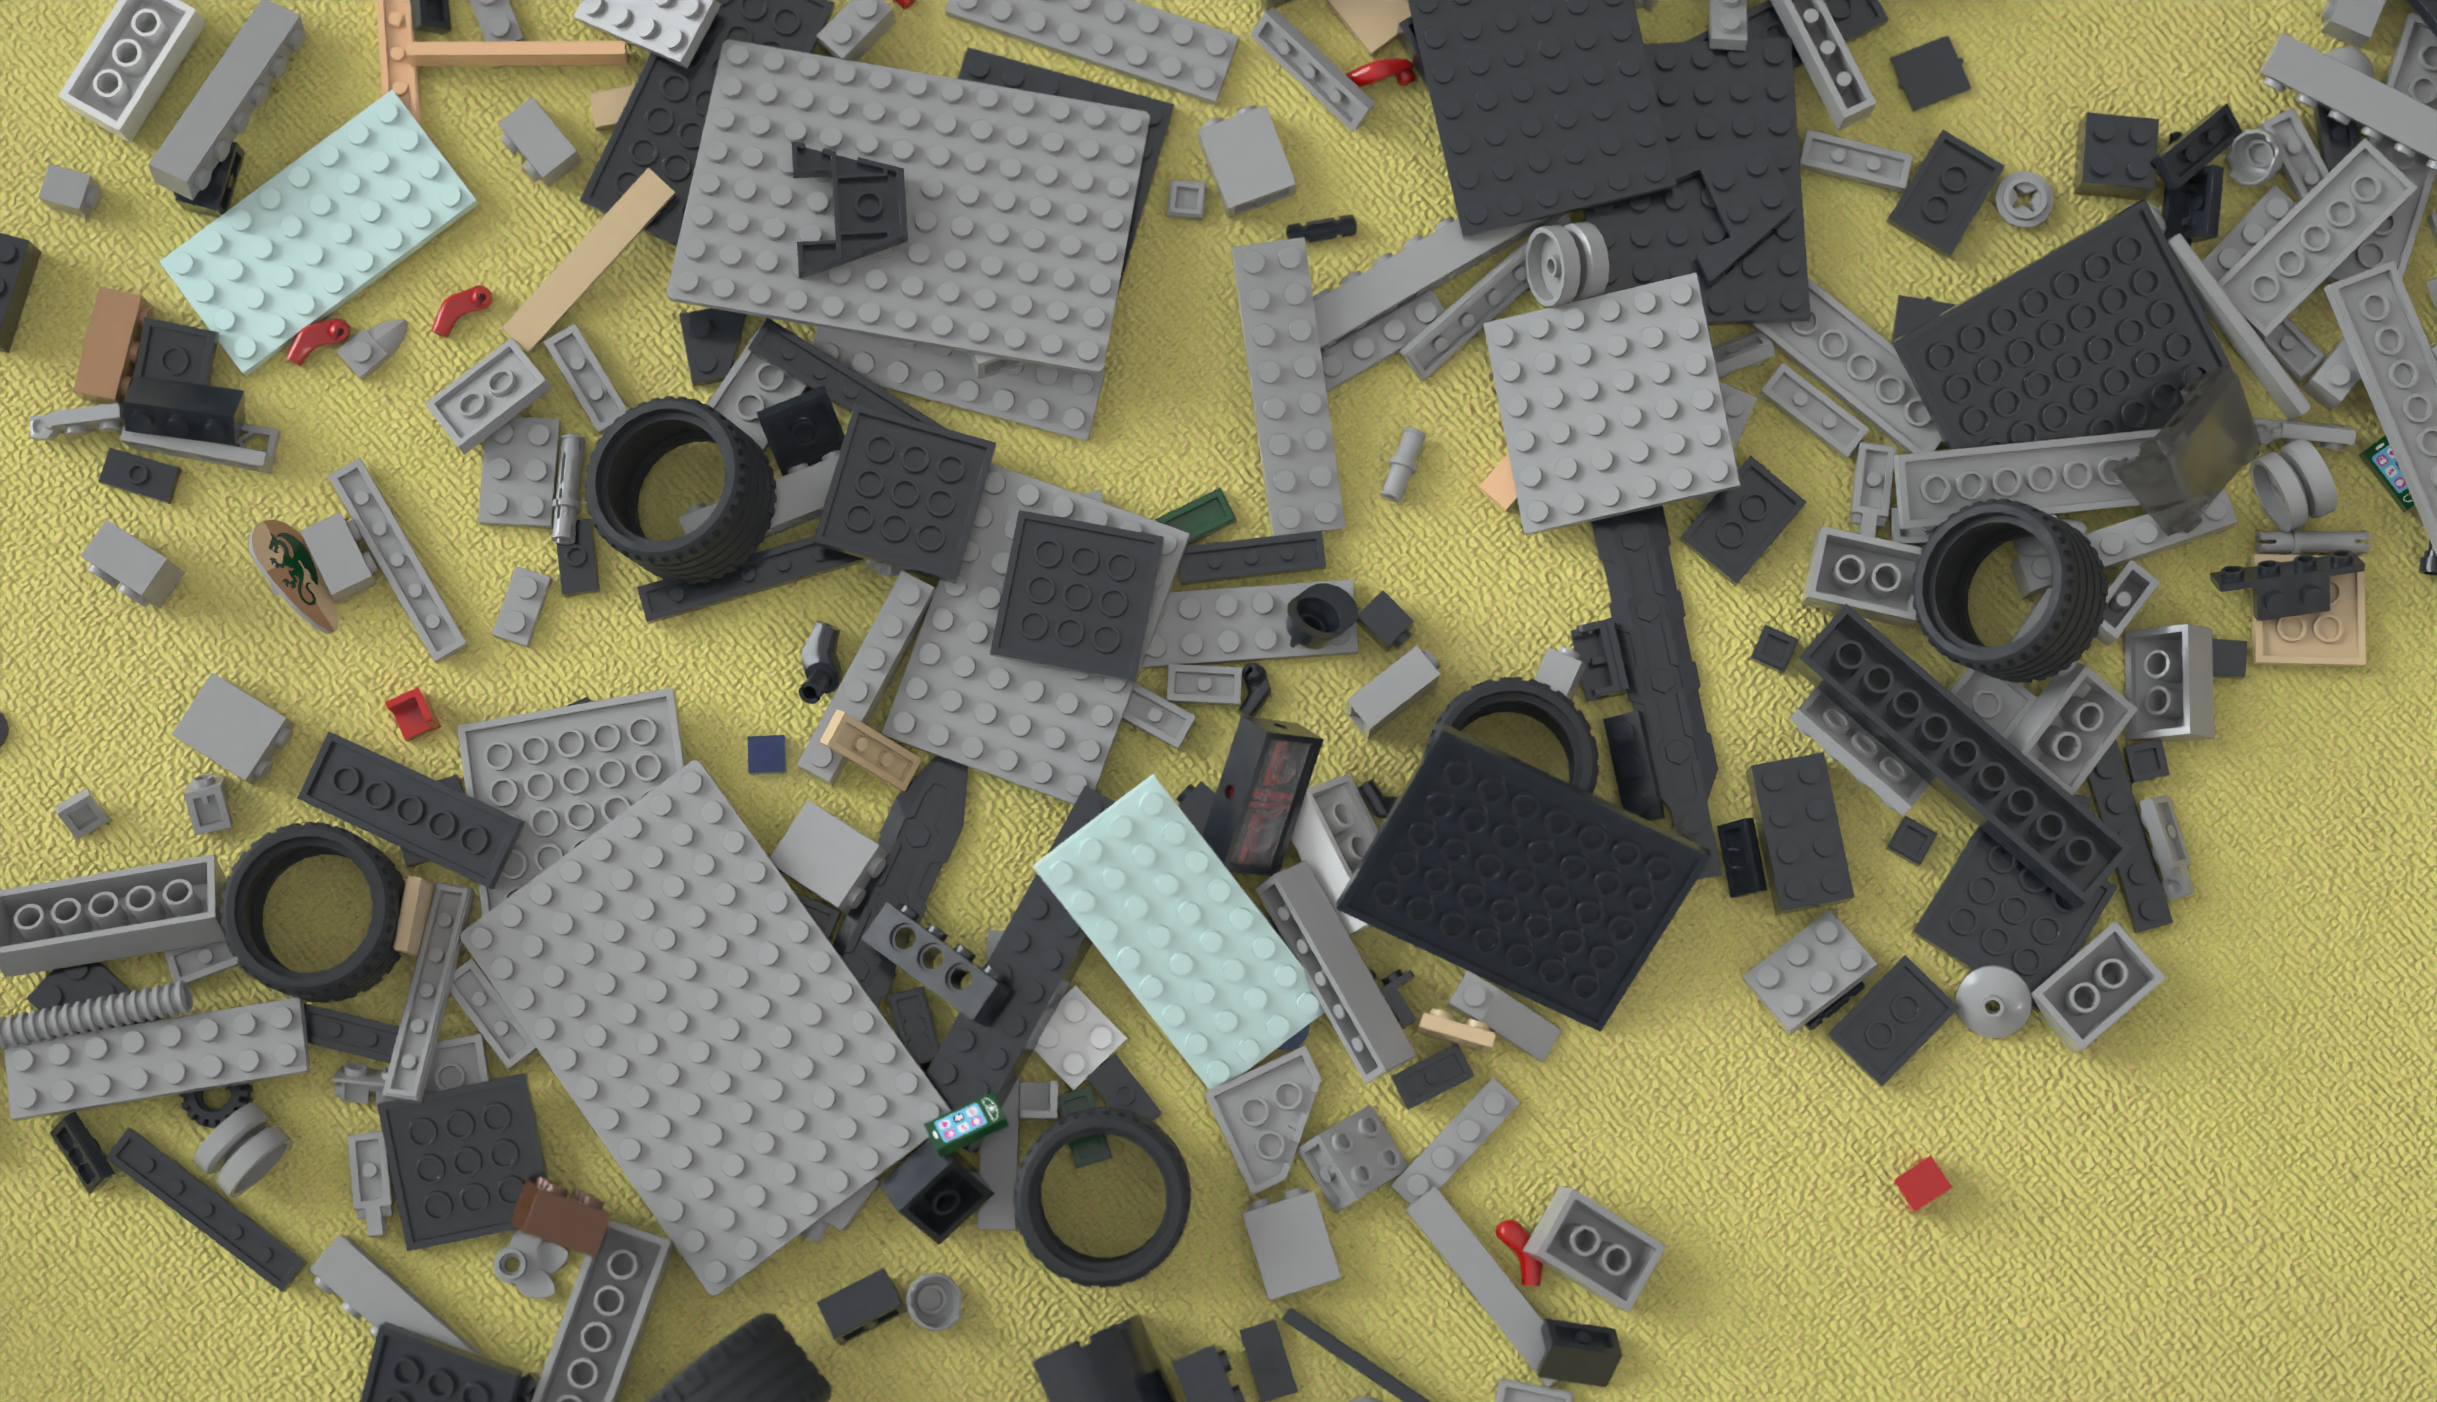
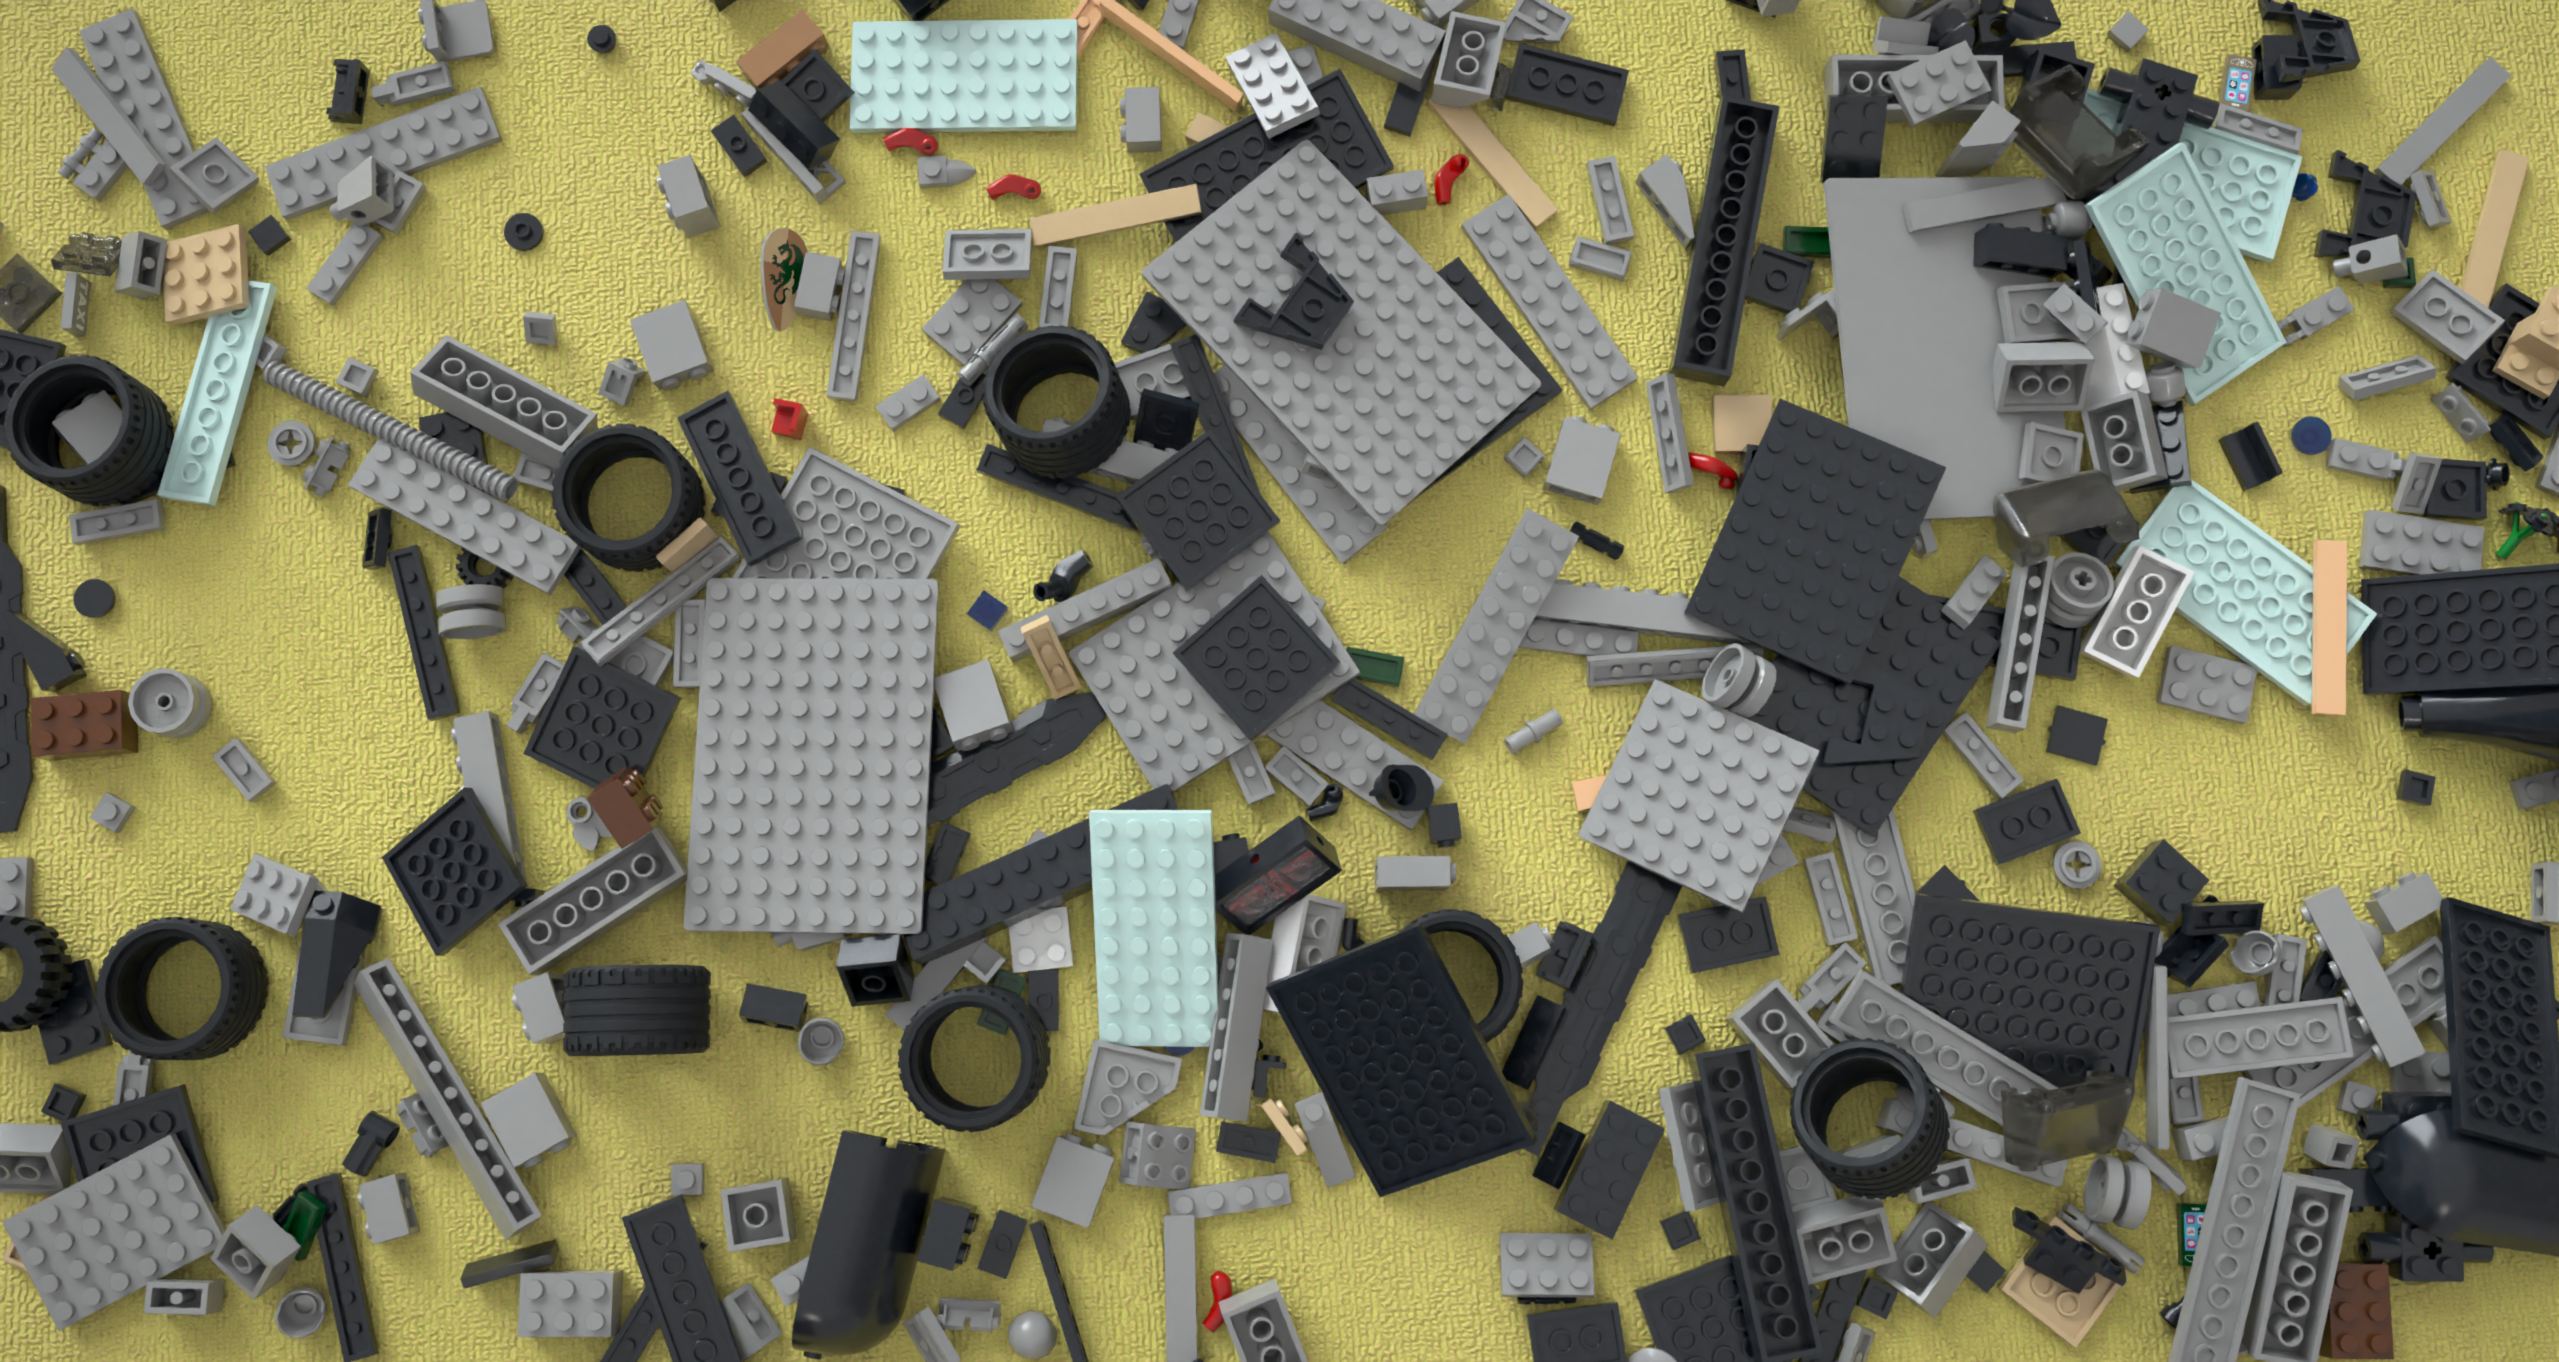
camera: 35 degrees right, 0 degrees up
brick [861,902,1012,1027] -> none
tile [924,1092,1009,1158] -> none

